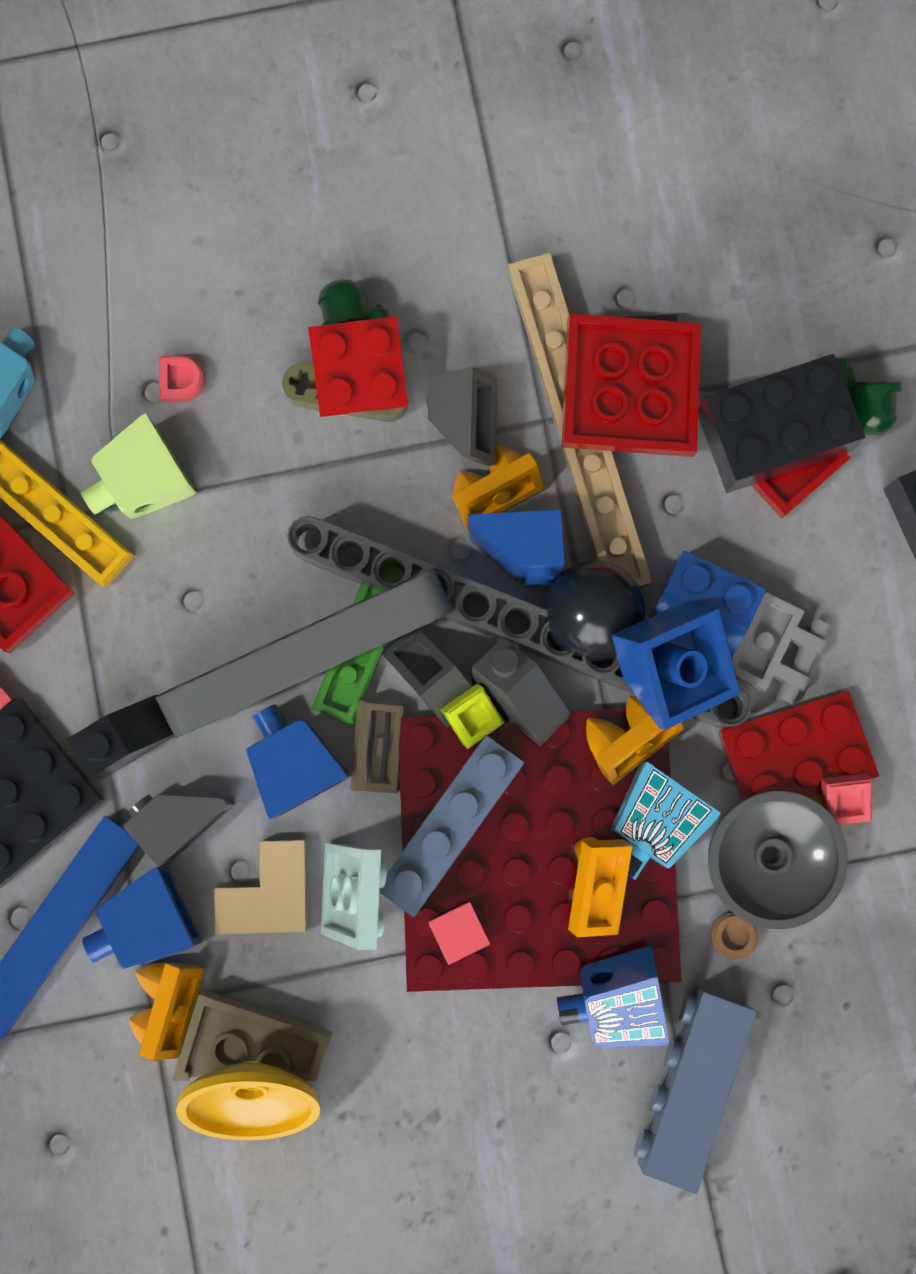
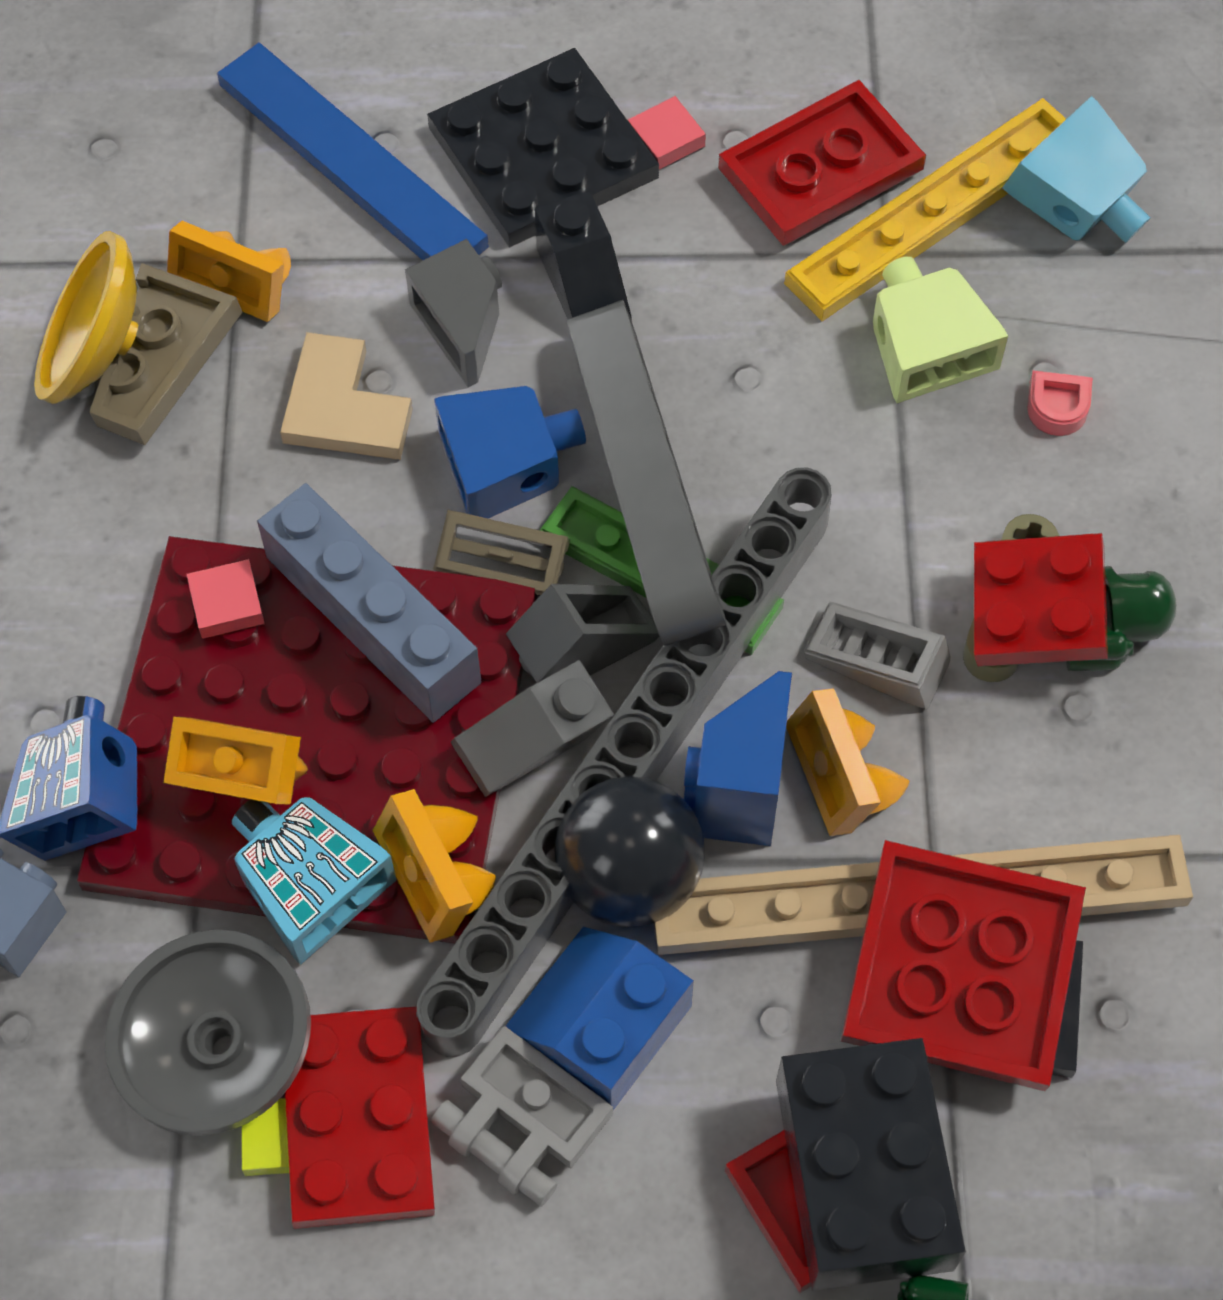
camera: 95 degrees right, 20 degrees down
blue torso [82,865,202,969] -> none
light aqua plate [321,843,387,950] -> none
dark grey slope [426,367,497,466] -> none
neon yellow tile [440,683,505,749] -> none
blue slope [612,601,740,730] -> none
medium nougat tile [710,912,758,960] -> none
coral tile [821,773,872,825] -> none
none -> light grey slope [804,601,951,709]

